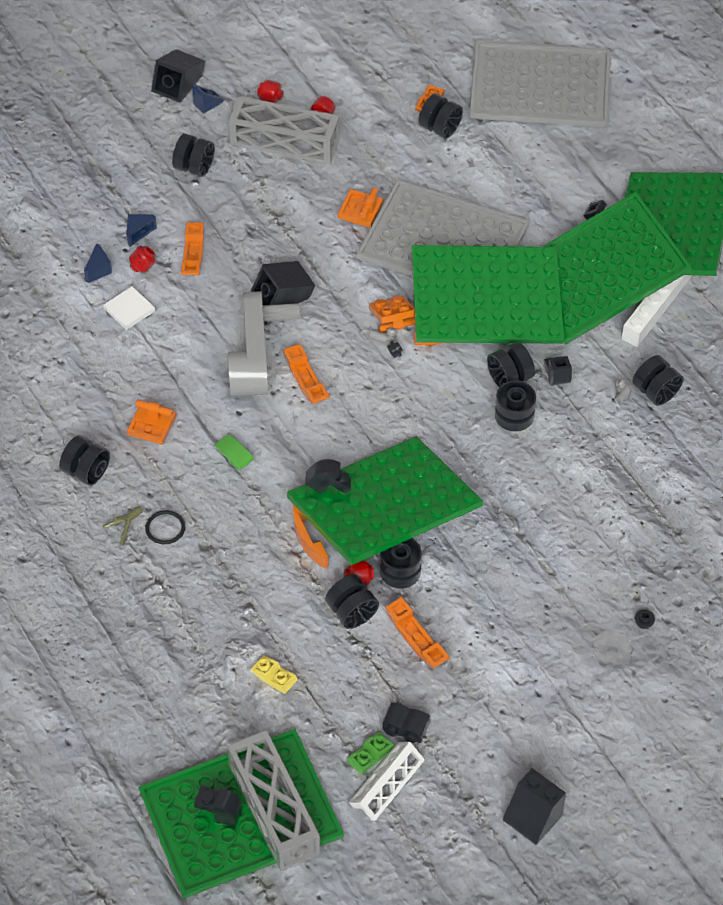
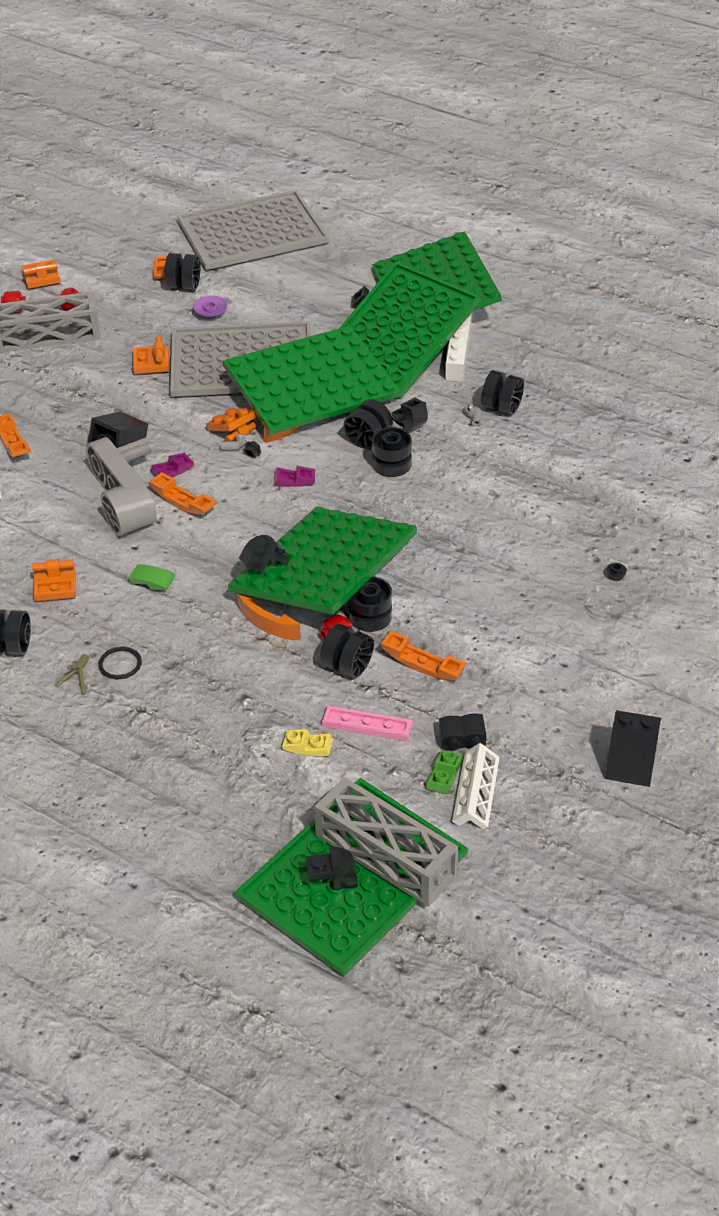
camera: 25 degrees left, 10 degrees down
none -> orange plate [21,260,61,289]
none -> magenta slope [151,453,194,478]
none -> medium lavender dish [193,295,227,317]
none -> magenta slope [274,465,315,487]
none -> bright pink tile [322,706,413,741]

